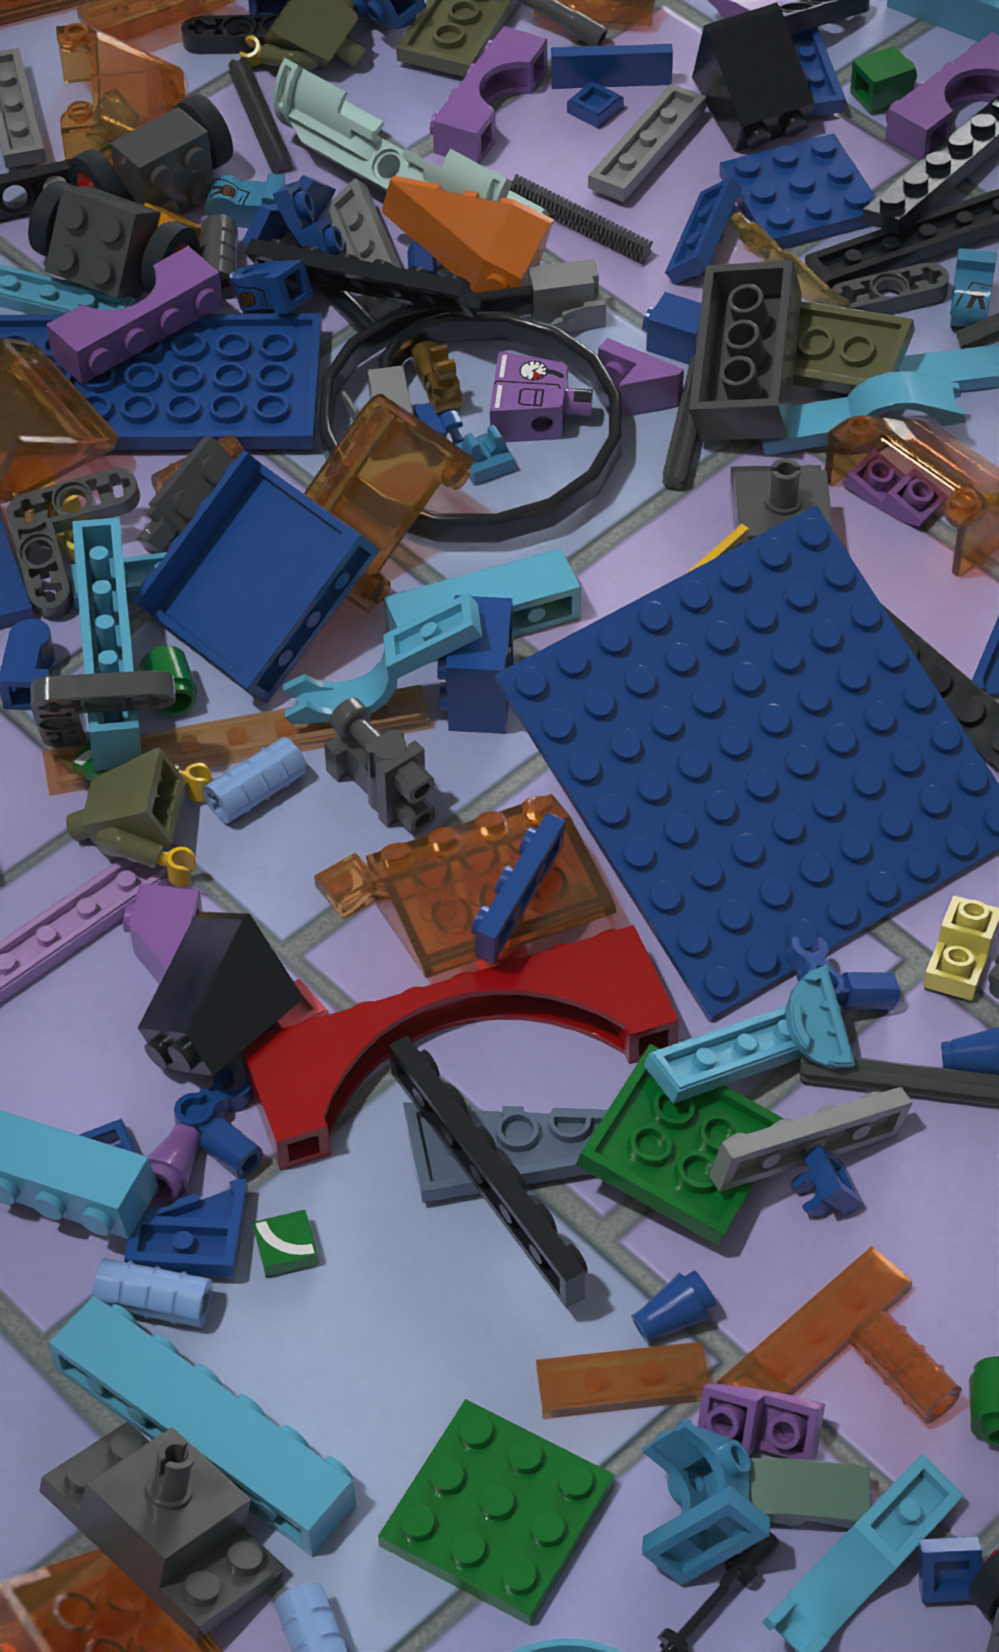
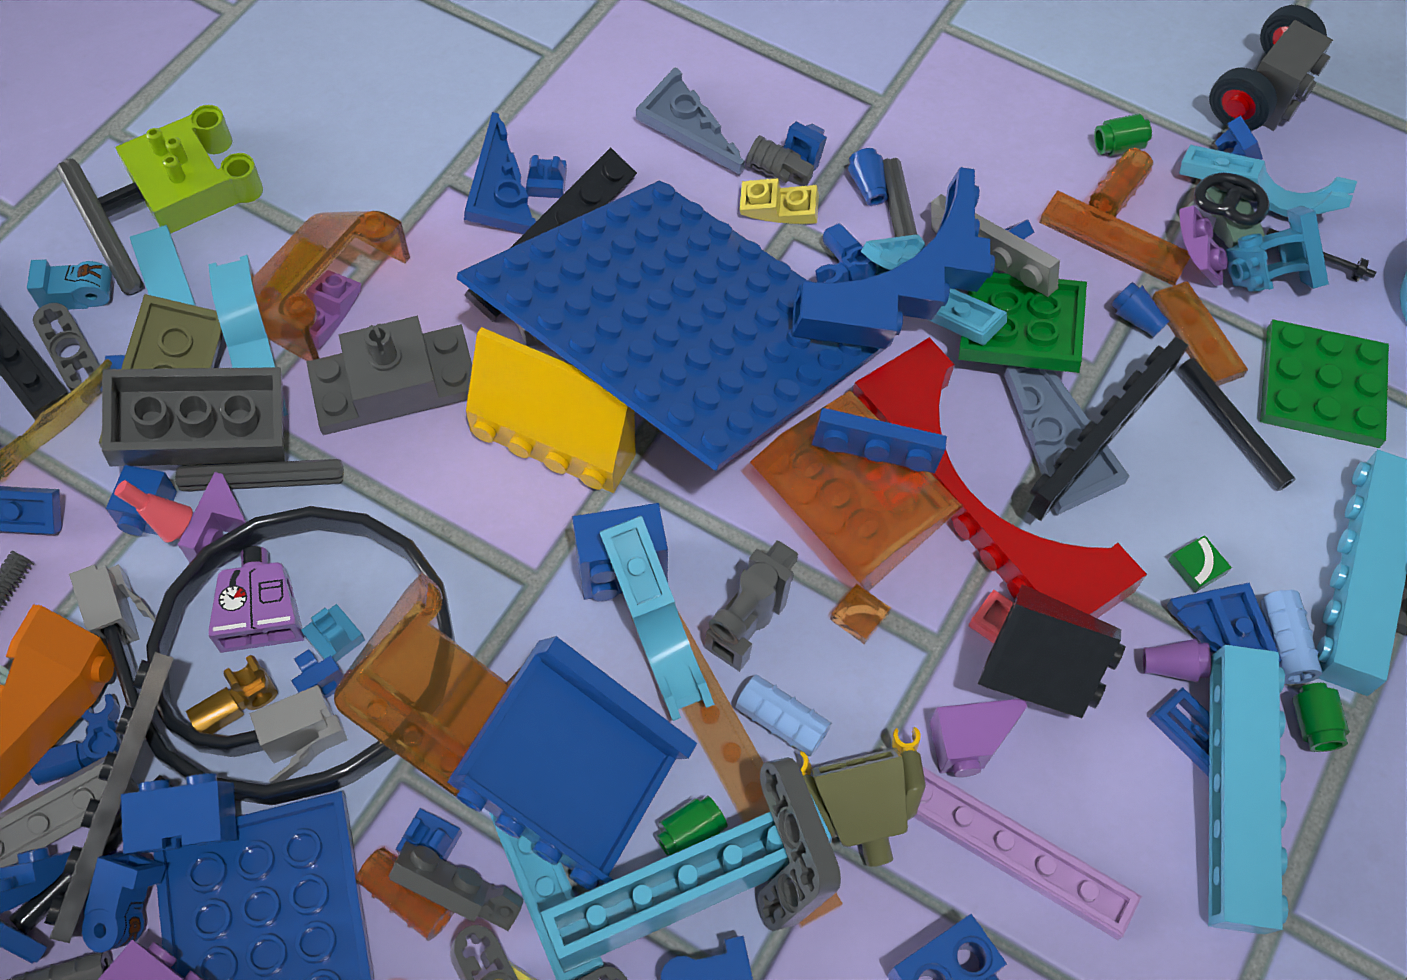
camera: 110 degrees left, 10 degrees up
blue bar [174,1067,263,1179] -> none
medium azure brick [384,548,581,637] -> none
none -> coral cone [114,480,192,543]
none -> blue brick [121,773,237,854]
none -> blue arch [792,167,995,349]
none -> black piece [1178,358,1296,491]
none -> black piece [1194,173,1270,226]
none -> green brick [1292,683,1350,752]

